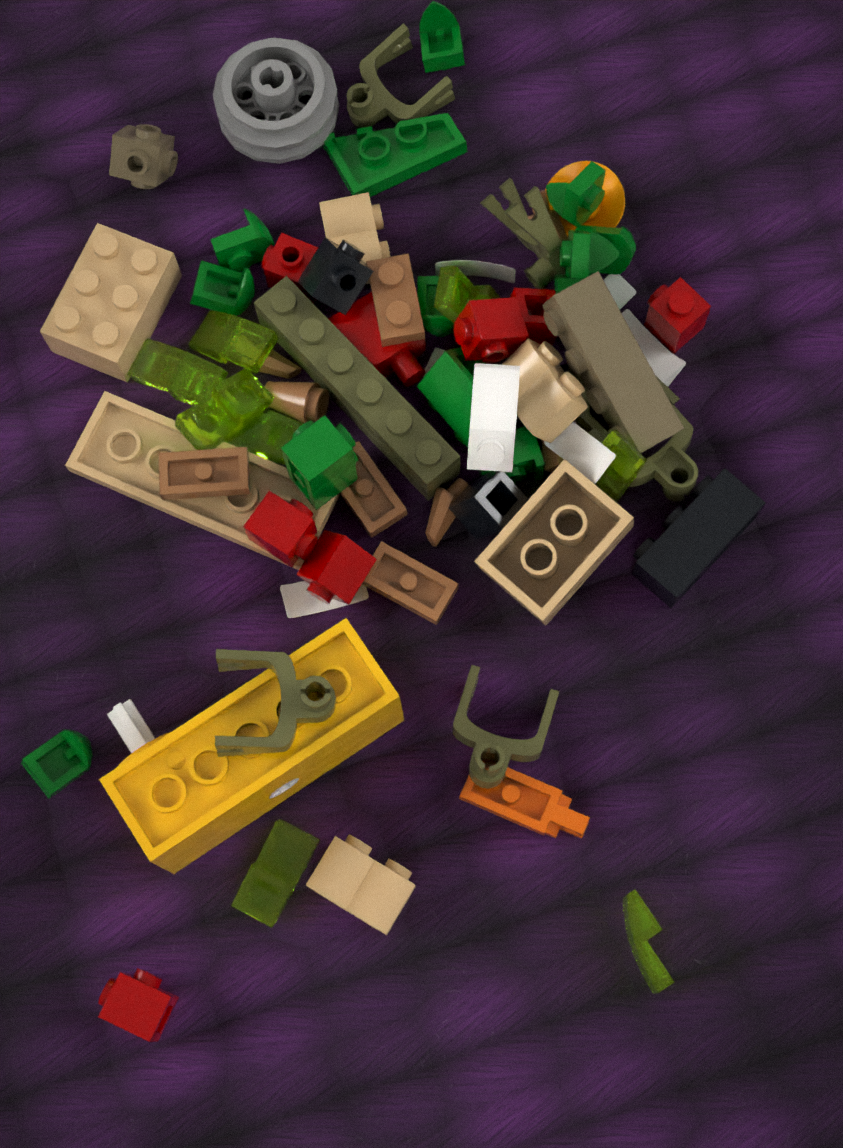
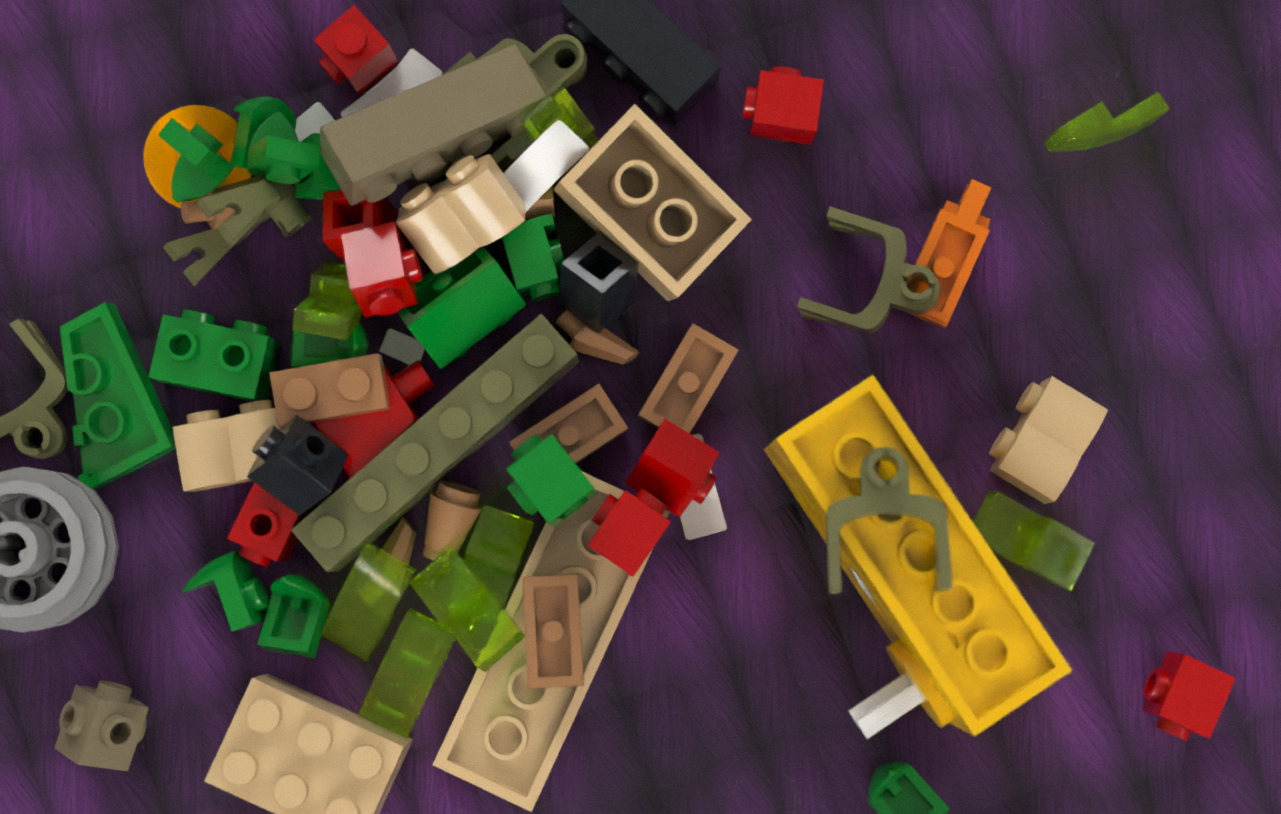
camera: 95 degrees left, 10 degrees up
white sticker [435,260,516,284] -> none
white slope [467,363,520,472] -> none
none -> green brick [148,309,281,402]
none -> red brick [742,67,824,145]

